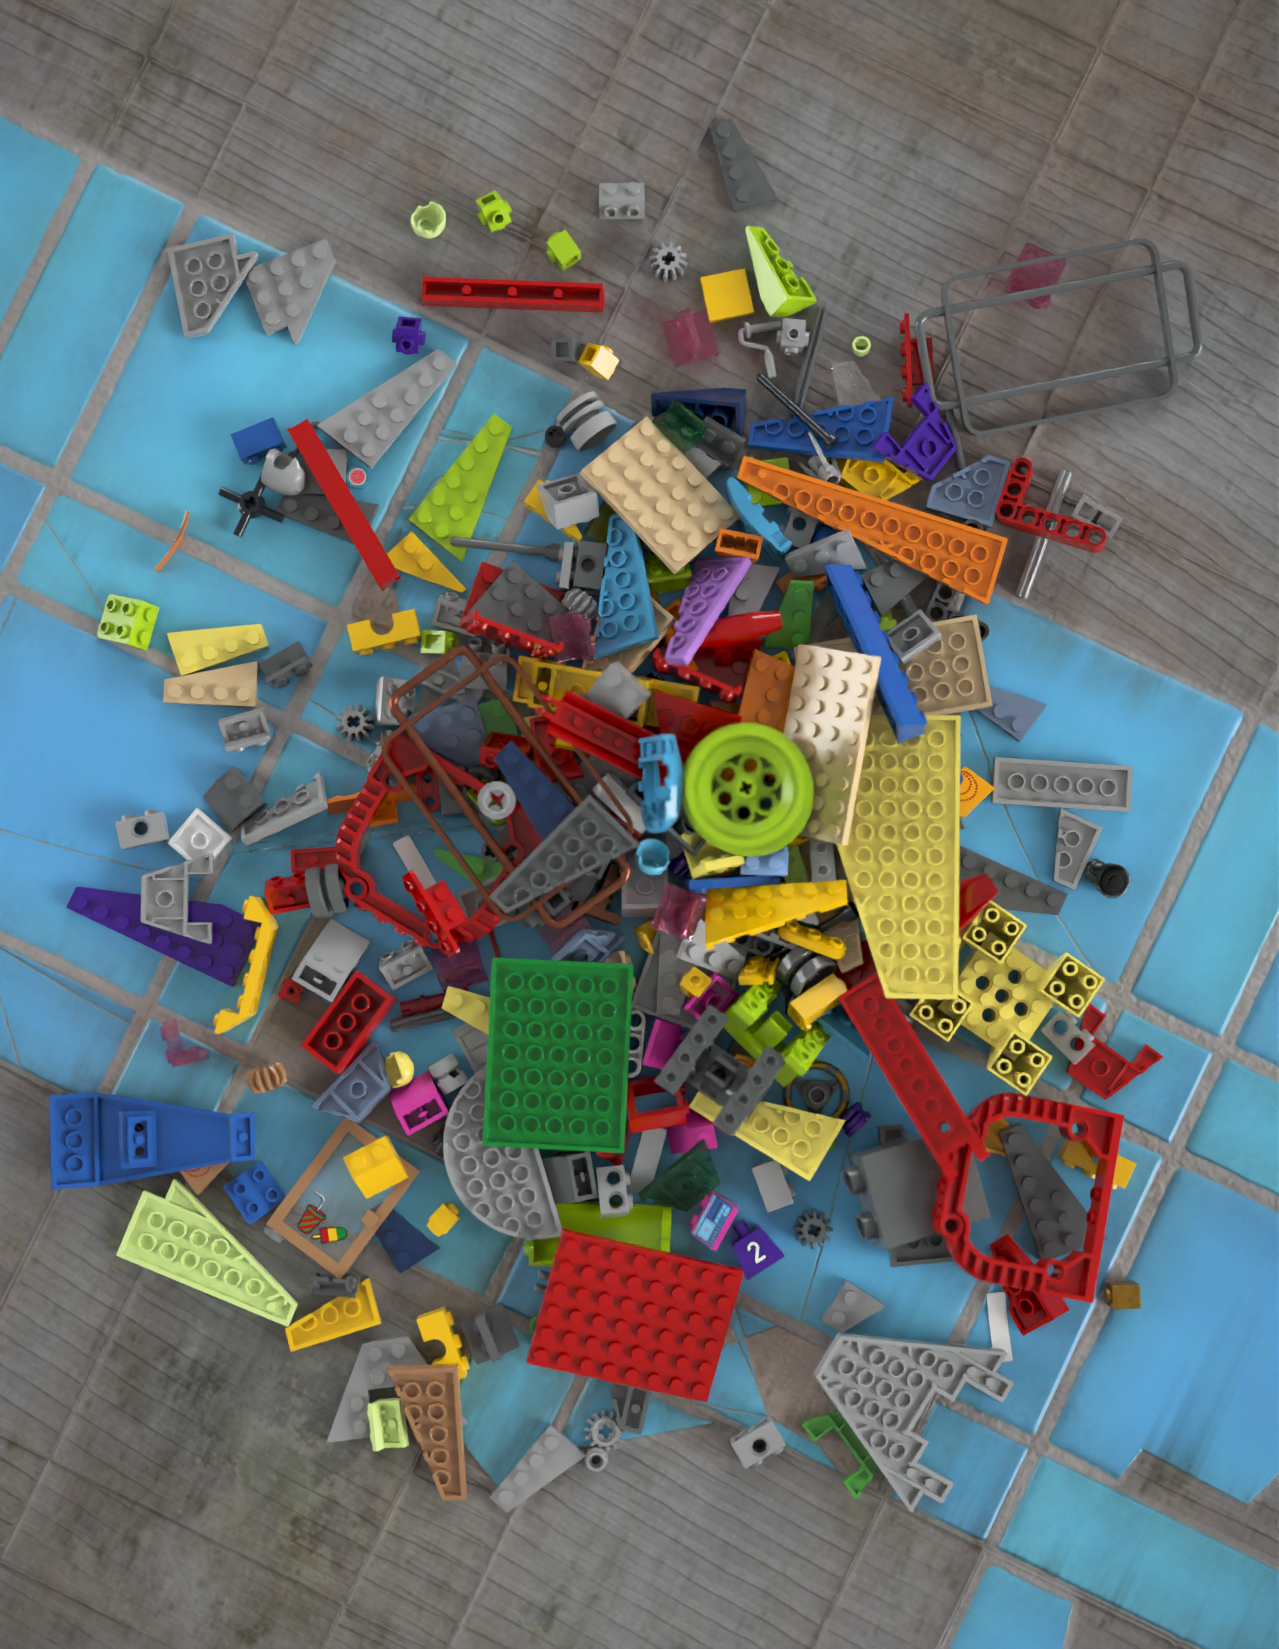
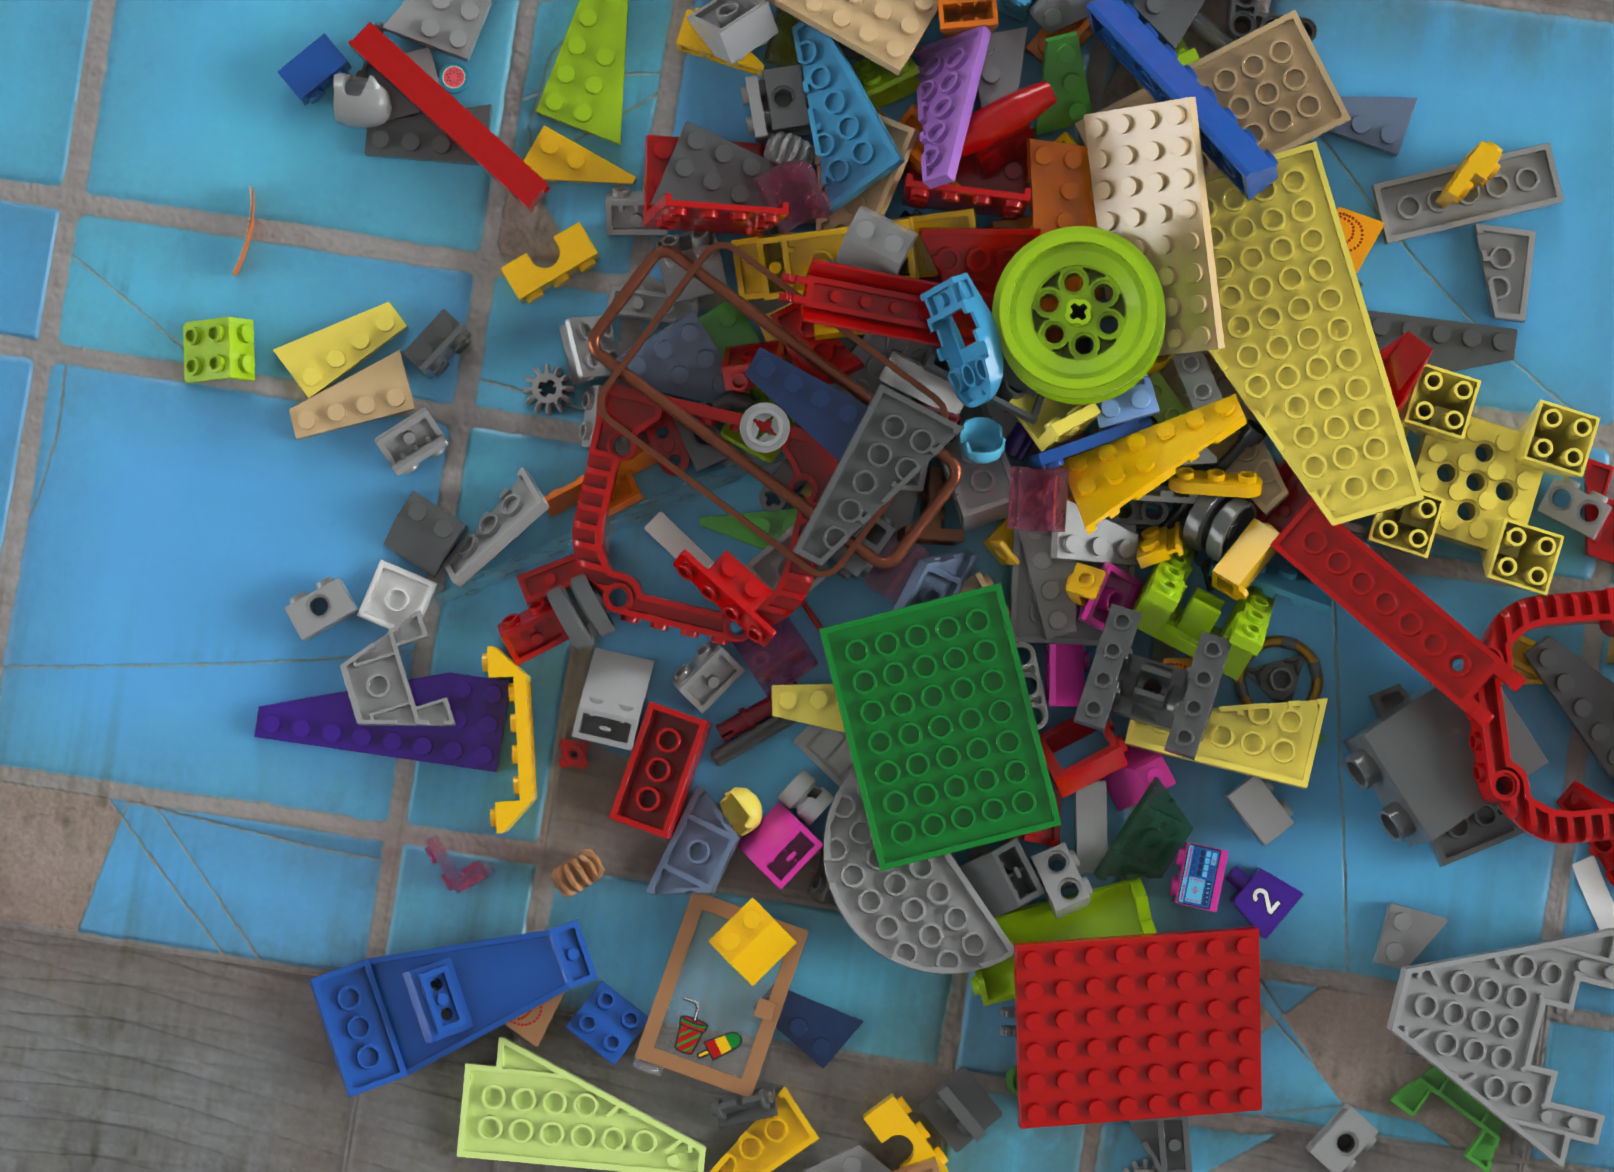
camera: 15 degrees left, 0 degrees up
black bar [219,473,285,538] -> none
lime bracket [420,630,458,655] -> none
yellow brick [426,1202,461,1237] -> none
dark grey piece [450,537,560,562] -> none
dark grey gear [793,1209,833,1249] -> none
dark purple wheel [839,1101,872,1137] -> none
light grey slope [887,609,942,665] -> none
pearl dark grey hair [1085,859,1130,898] -> none
none -> yellow plate [1435,141,1503,208]

